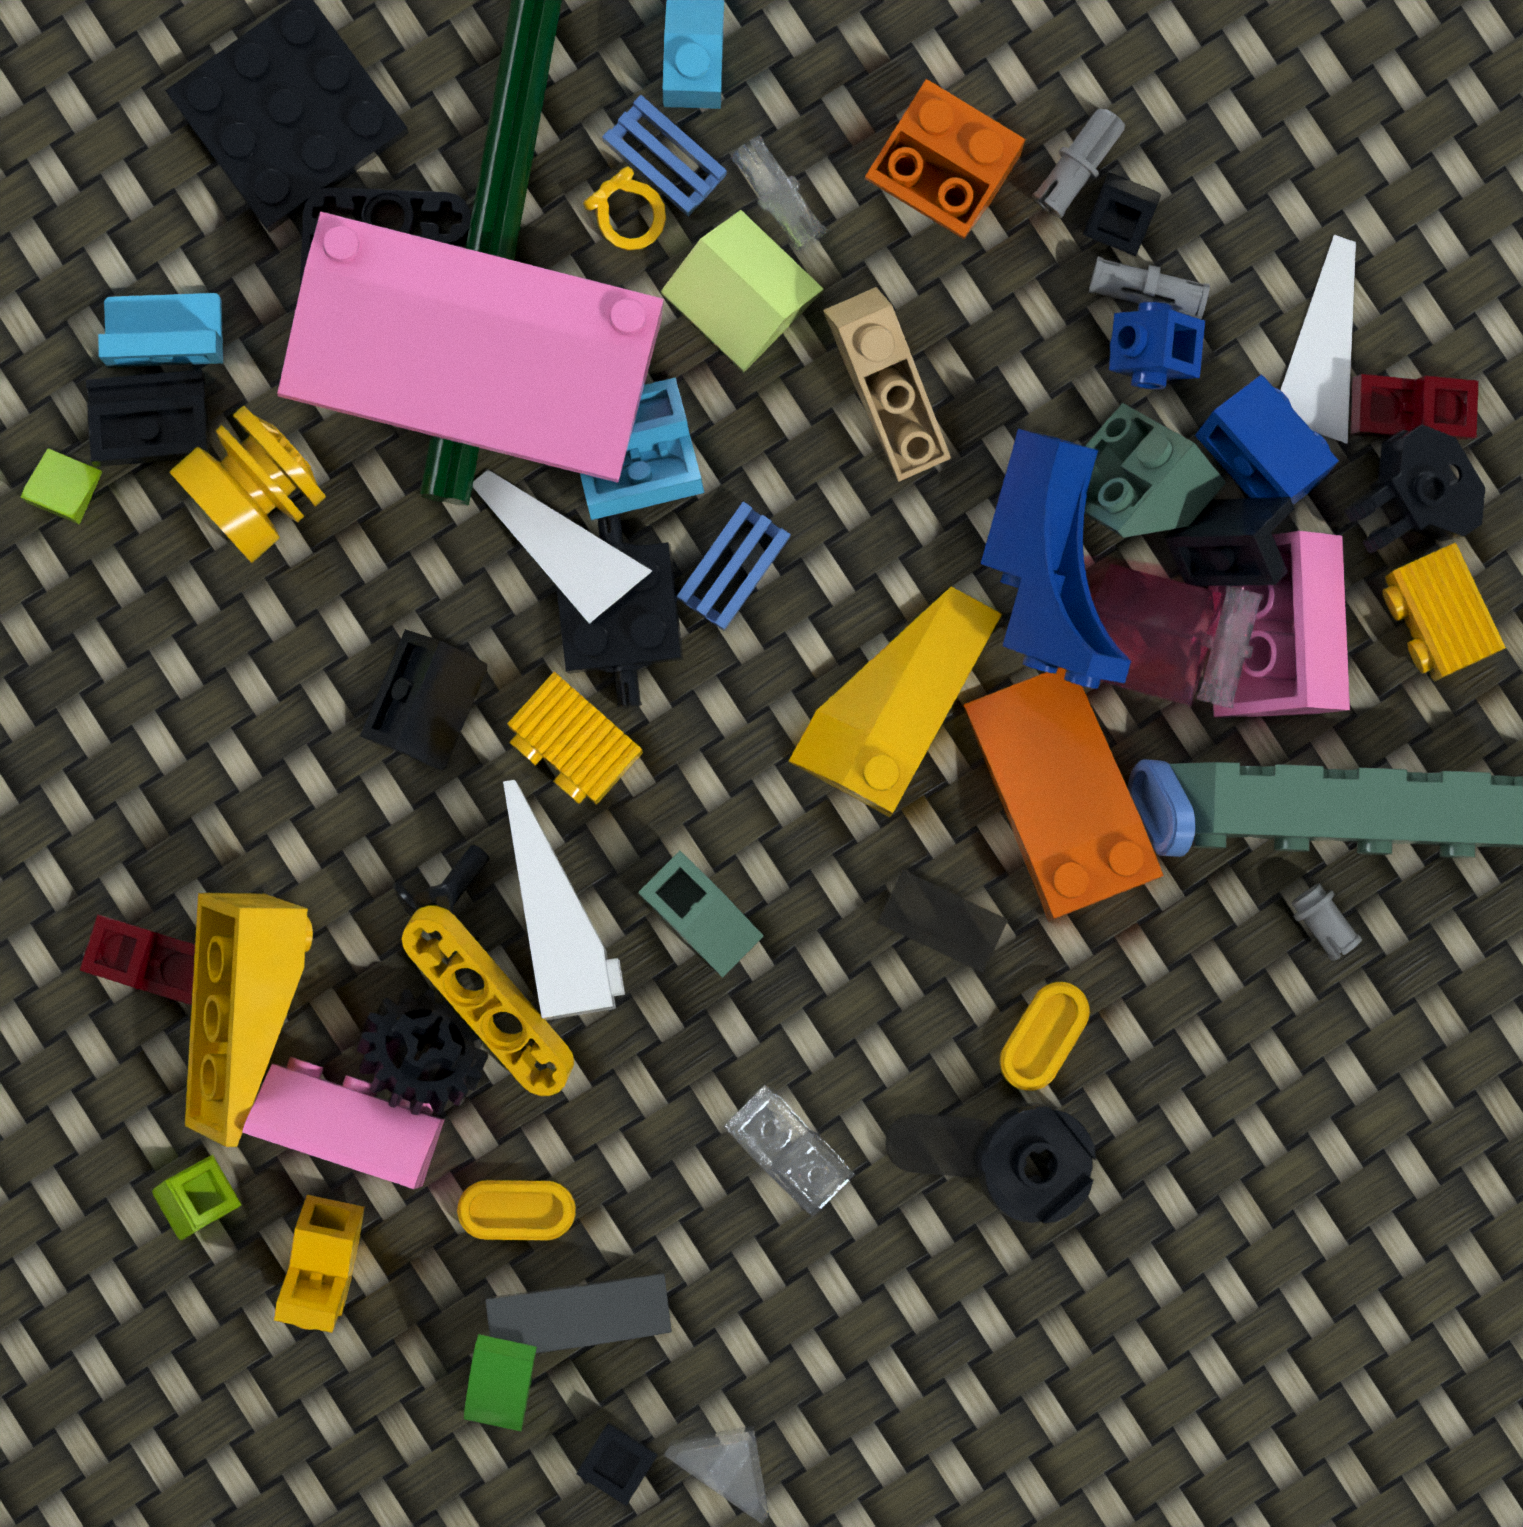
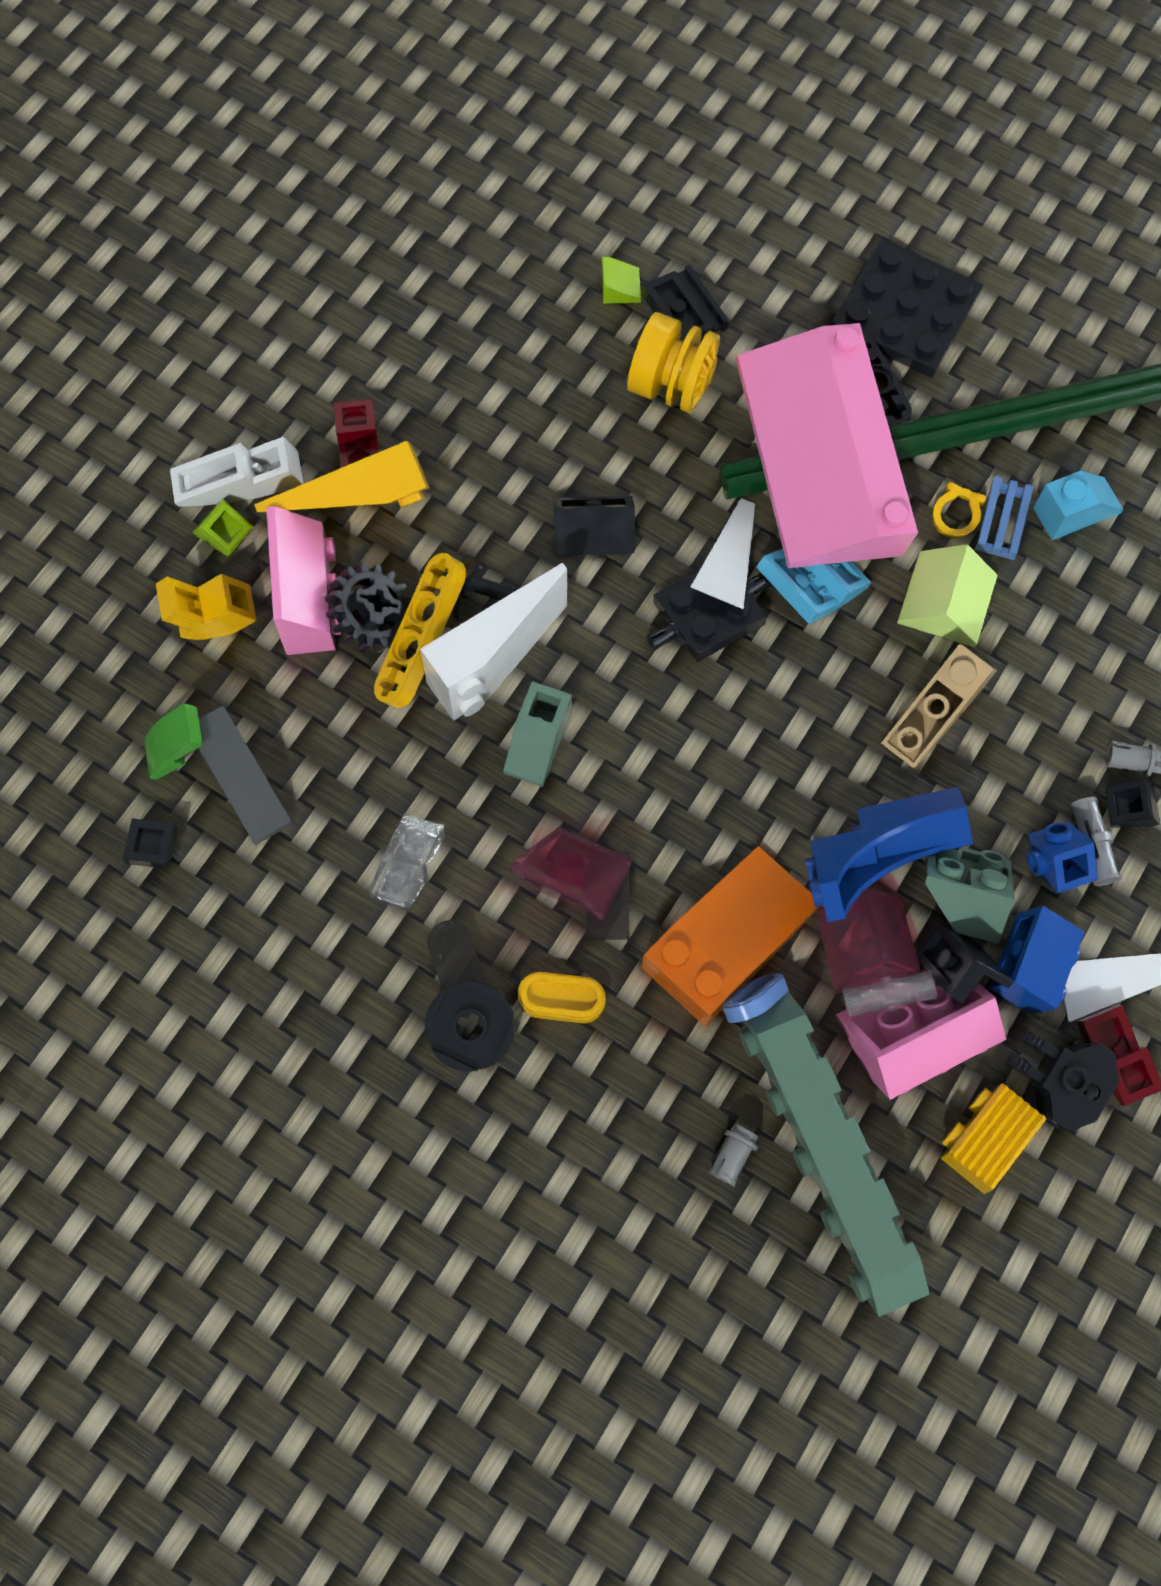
camera: 70 degrees right, 15 degrees down
medium azure panel [98,293,223,368] -> none
yellow tile [457,1180,576,1240] -> none
yellow brick [507,672,643,805] -> none
clear slope [664,1426,769,1524] -> none
medium blue tile [677,502,791,631] -> none
clear pin [731,136,827,252] -> none
yellow wedge [788,586,1002,817] -> none
orange slope [865,79,1026,239] -> none
none -> white slope [170,437,303,507]
none -> clear pink slope [510,827,632,921]

